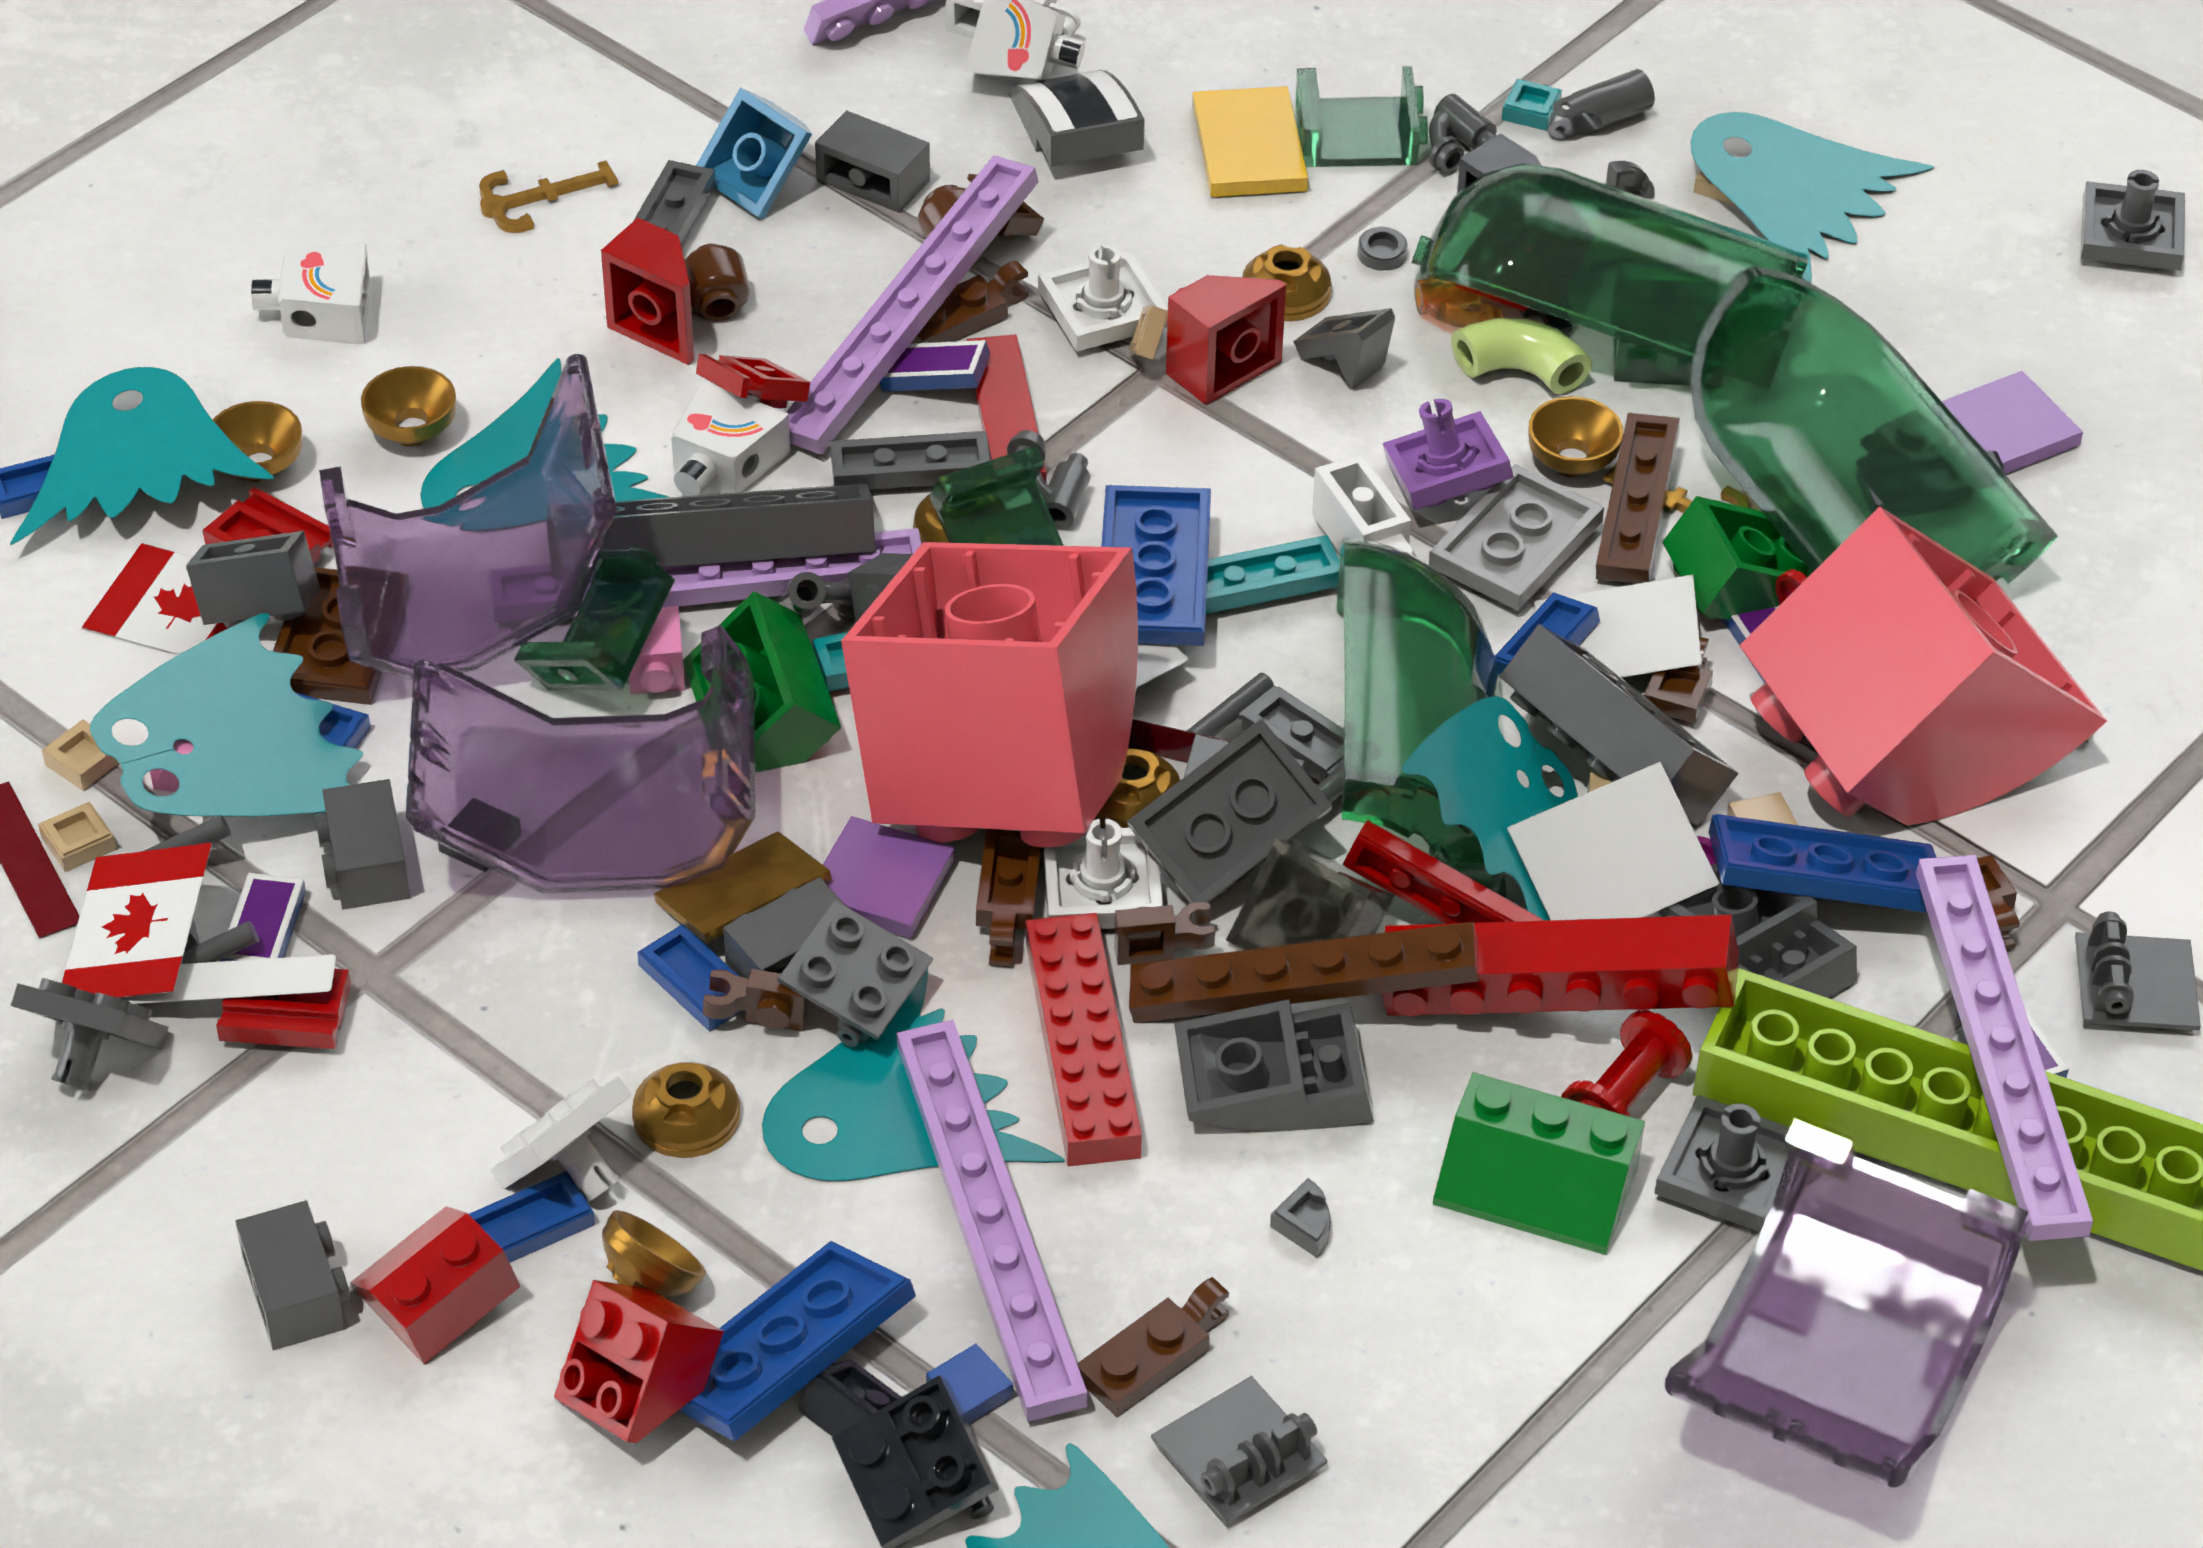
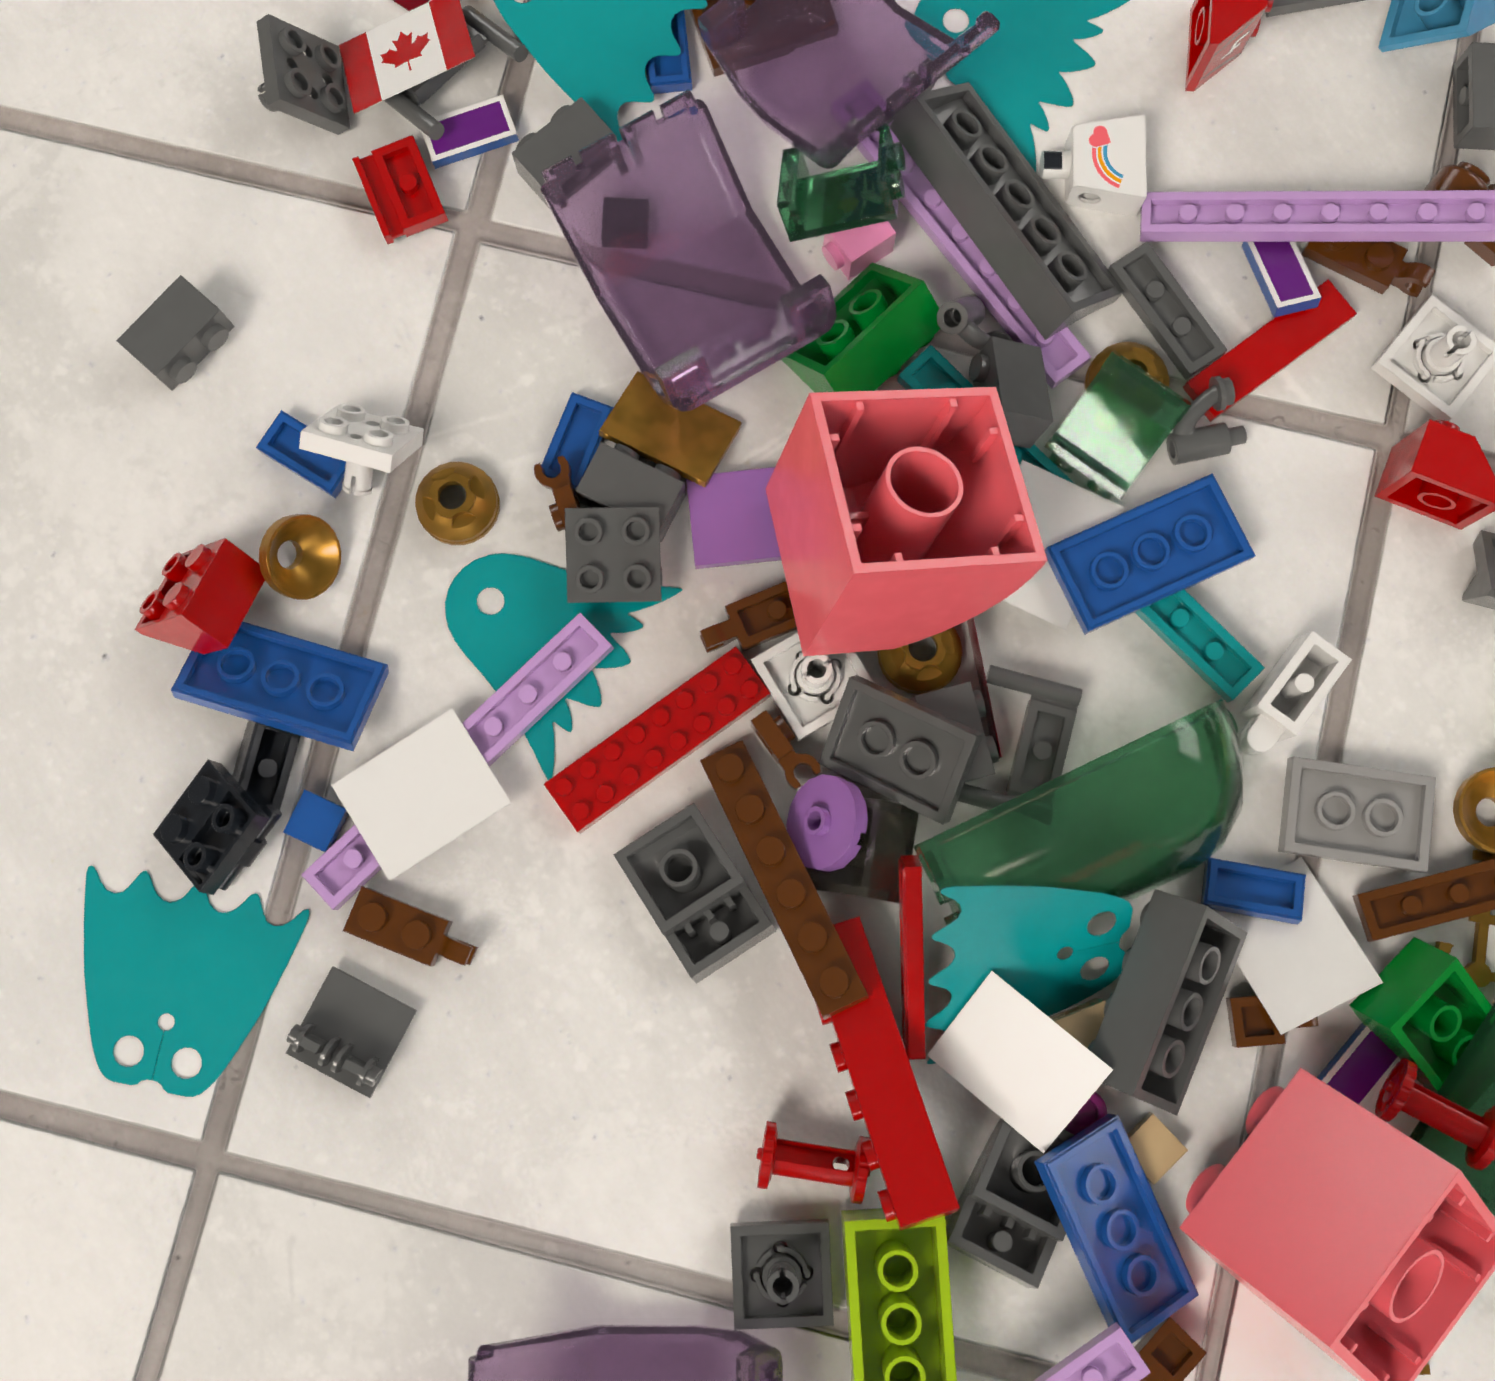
camera: 65 degrees right, 35 degrees up
white sticker [119,954,336,1004] -> none
red slope [350,1206,521,1365] -> none
reddish brown head [684,244,750,321] -> none
red plate [696,354,811,408] -> none
tan tile [1129,305,1168,360] -> none
dark grey tile [1270,1178,1331,1258] -> none
medium lavender plate [1382,399,1514,510] -> none
green slope [1433,1072,1645,1255] -> none
none -> white sticker [331,708,512,881]
none -> medium lavender plate [786,774,868,872]

